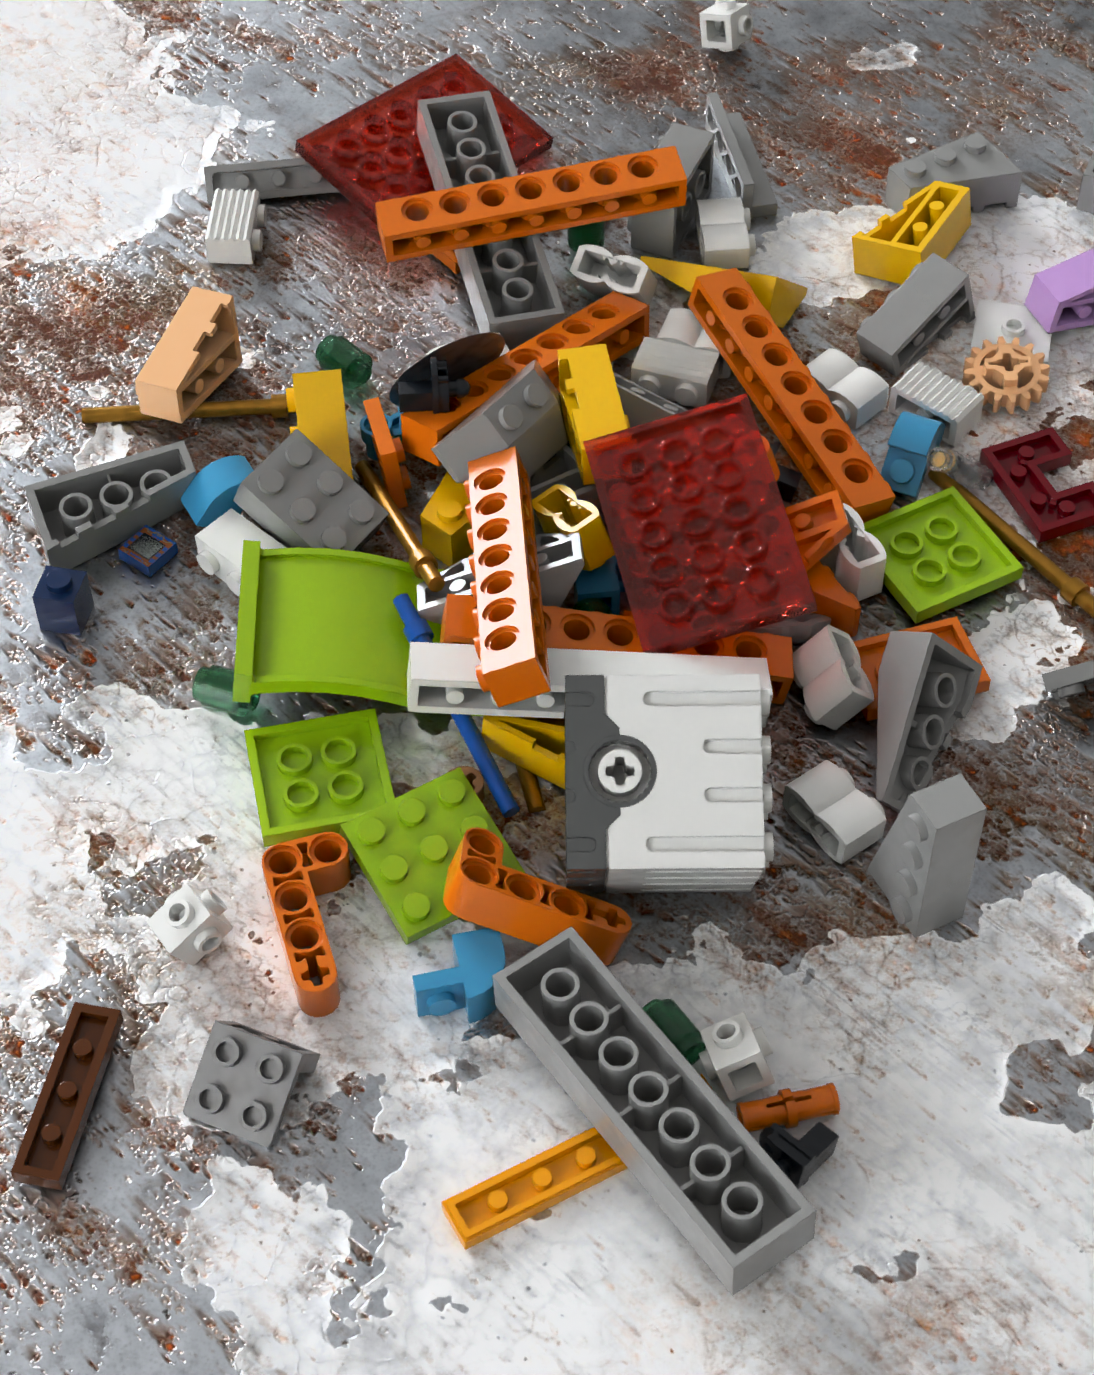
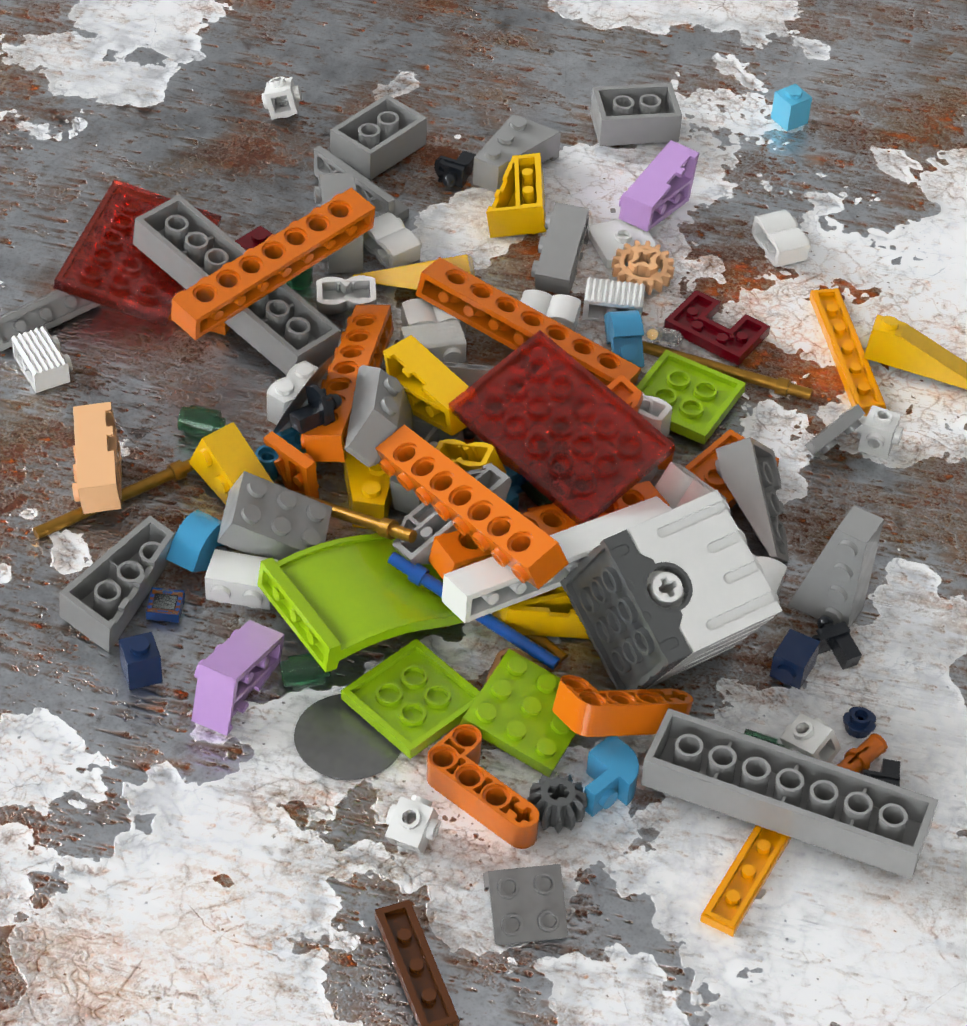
camera: 35 degrees left, 5 degrees down
none -> lavender wedge [191,620,285,736]
none -> flat silver sticker [294,694,401,780]
none -> light grey brick [330,94,427,180]
none -> black piece [434,150,476,188]
none -> dark grey gear [527,772,588,833]
none -> dark blue brick [769,629,821,689]
none -> black piece [812,616,862,670]
none -> dark blue plate [843,707,876,738]

